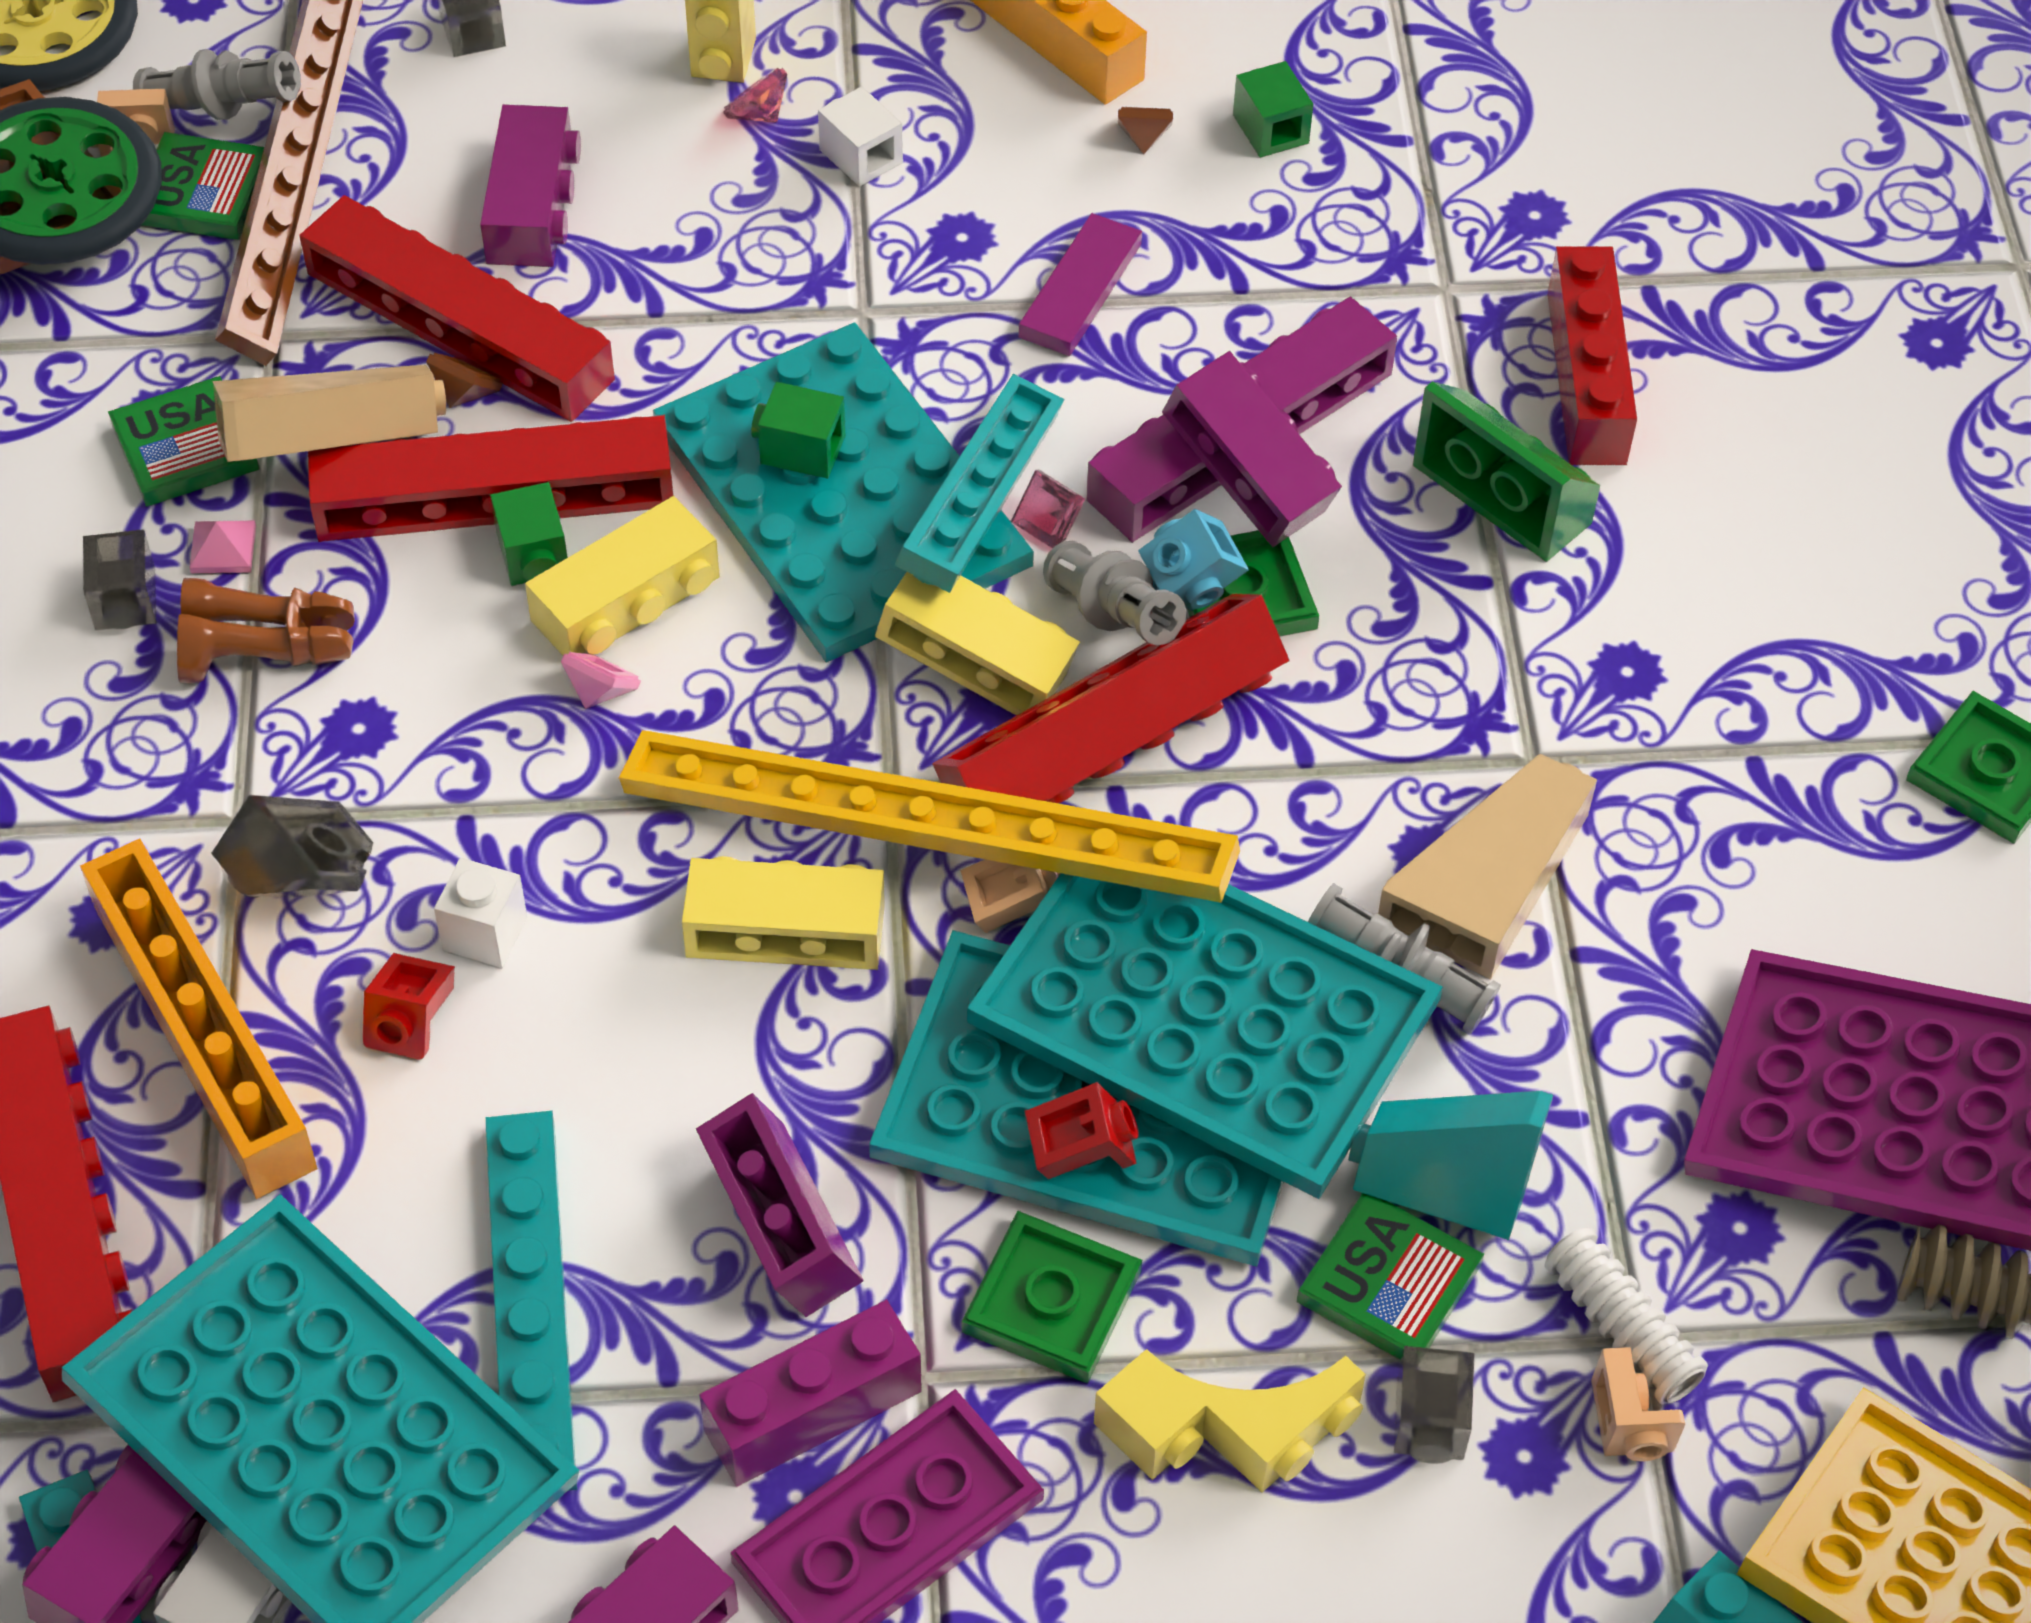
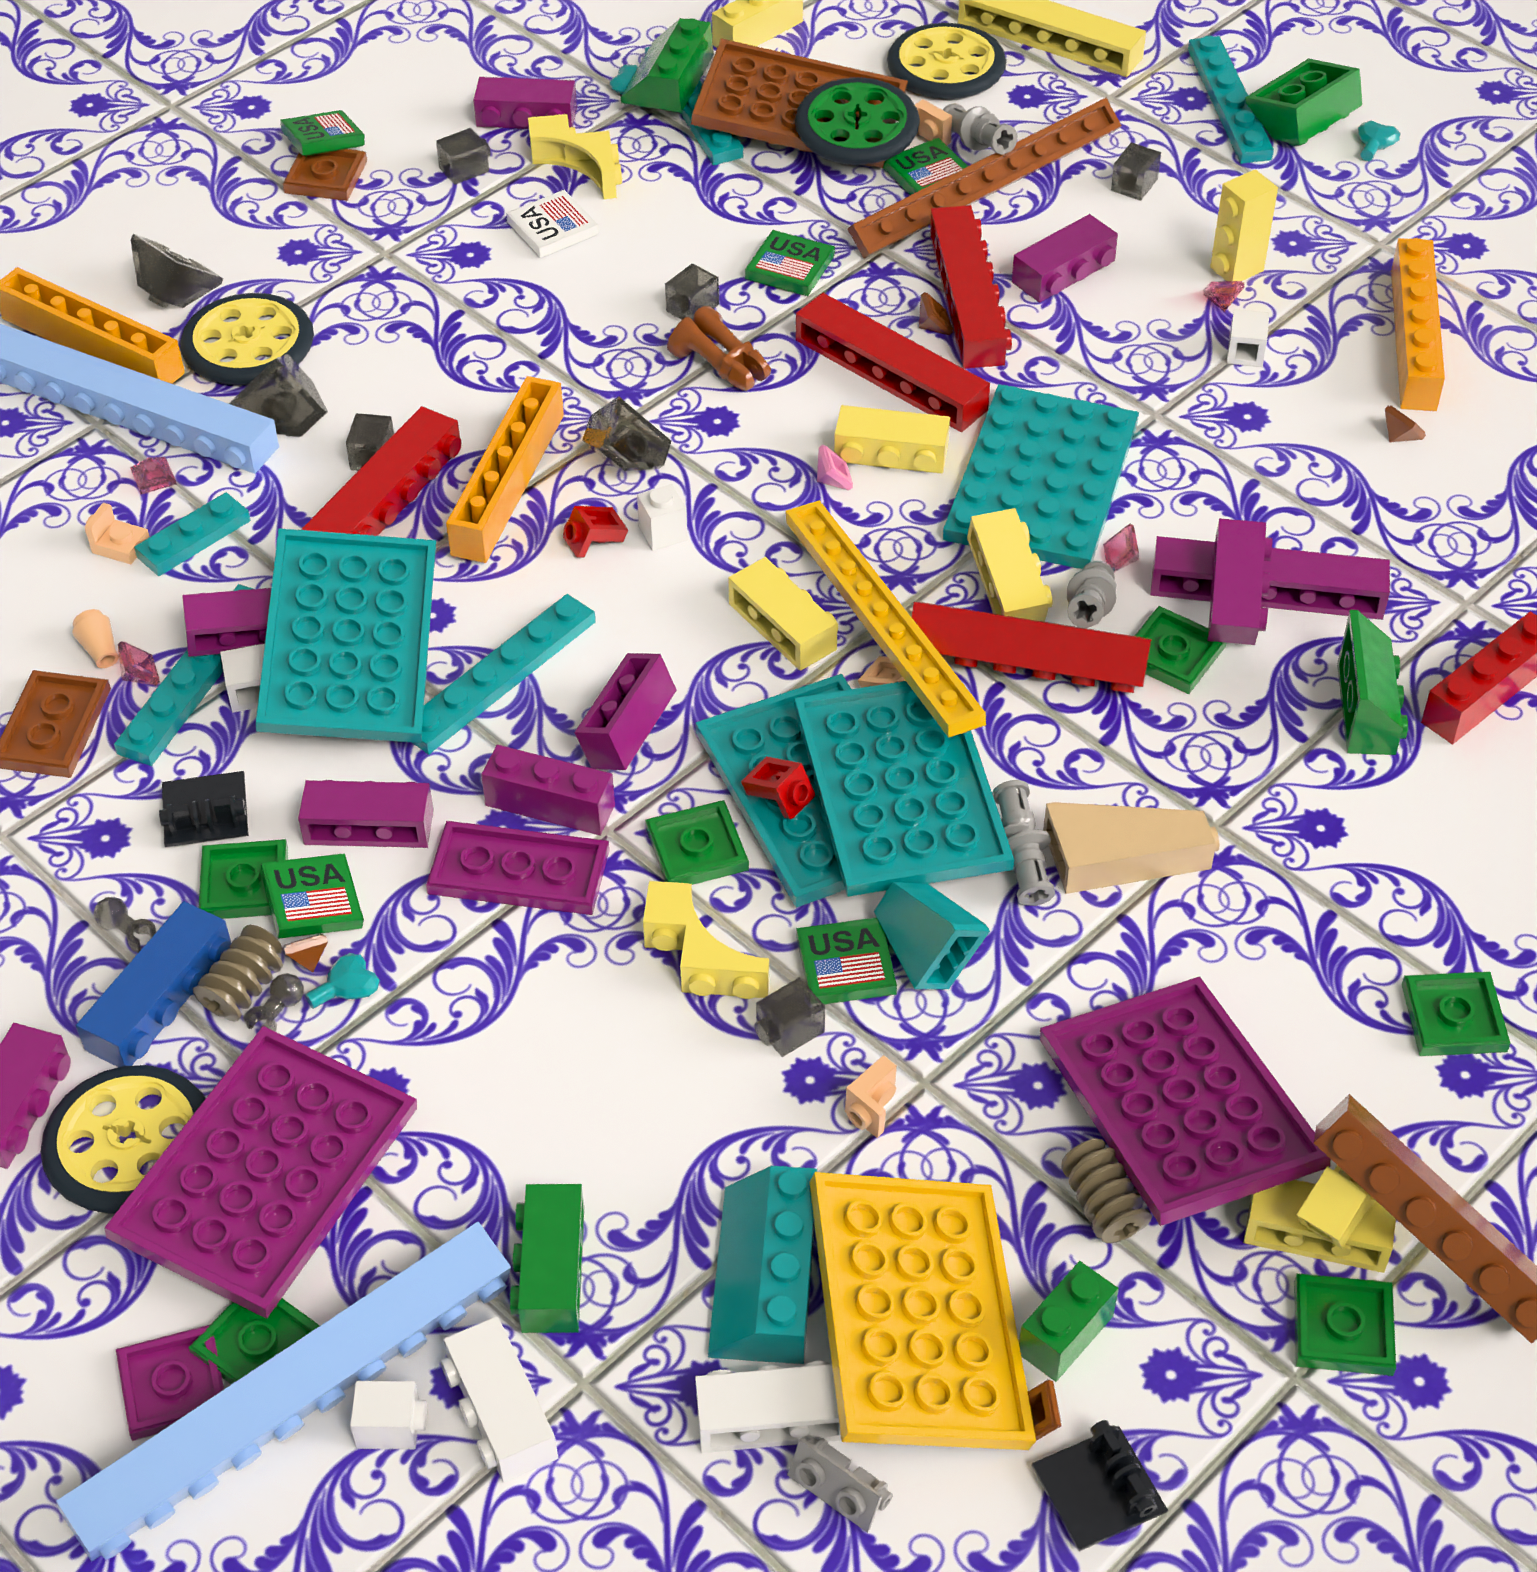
camera: 50 degrees right, 5 degrees down
bright pink slope [189,520,256,574] -> none
tan slope [213,365,446,462] -> none
green brick [490,482,568,586] -> none
green brick [751,382,846,479] -> none
teal plate [895,374,1065,593] -> none
magenta tile [1019,213,1142,356] -> none
medium azure brick [1138,509,1249,611] -> none
green brick [1233,61,1313,158] -> none
white piece [1544,1228,1708,1404] -> none

